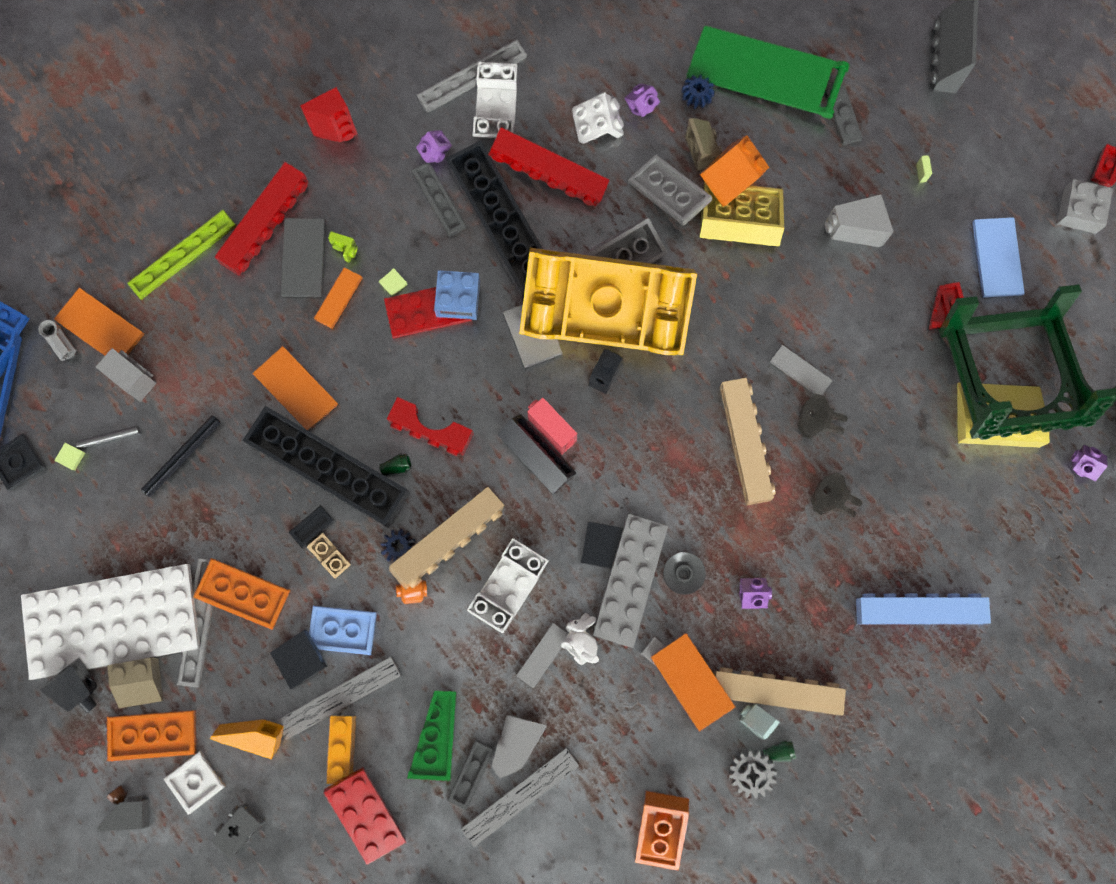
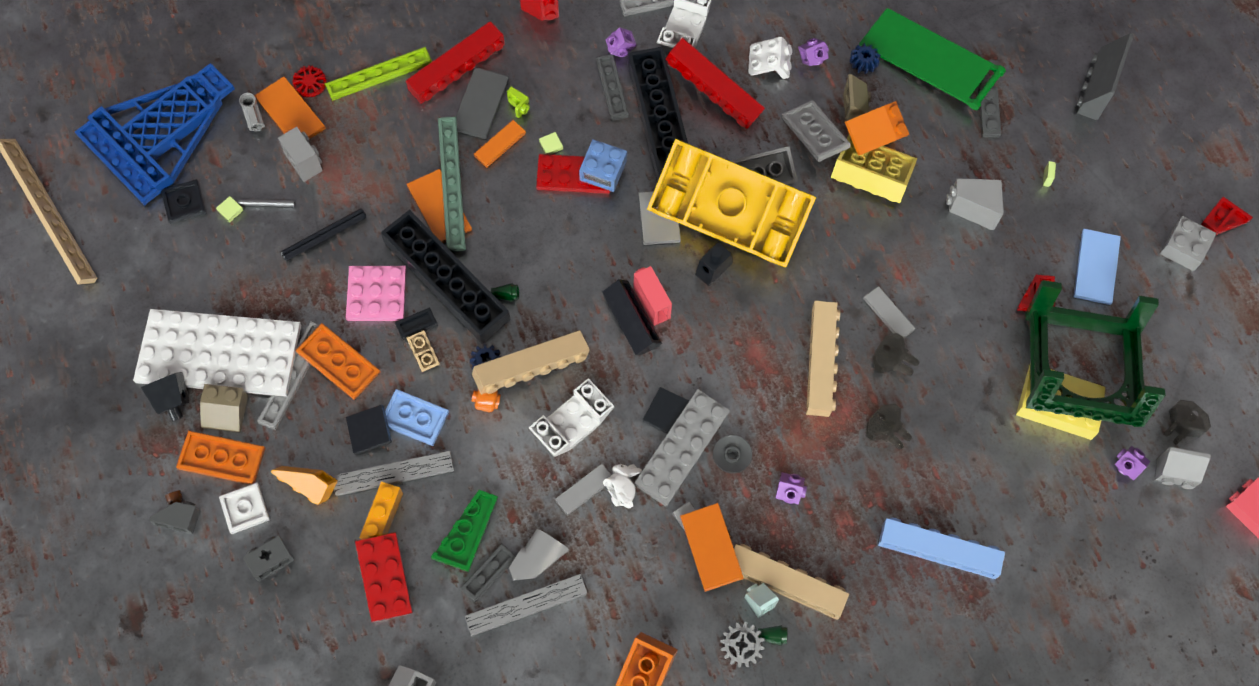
camera: 15 degrees right, 10 degrees down
red arch [387,397,474,456] -> none
none -> red wheel [292,65,327,97]
none -> bright pink plate [346,266,407,321]
none -> sand green tile [438,116,466,252]

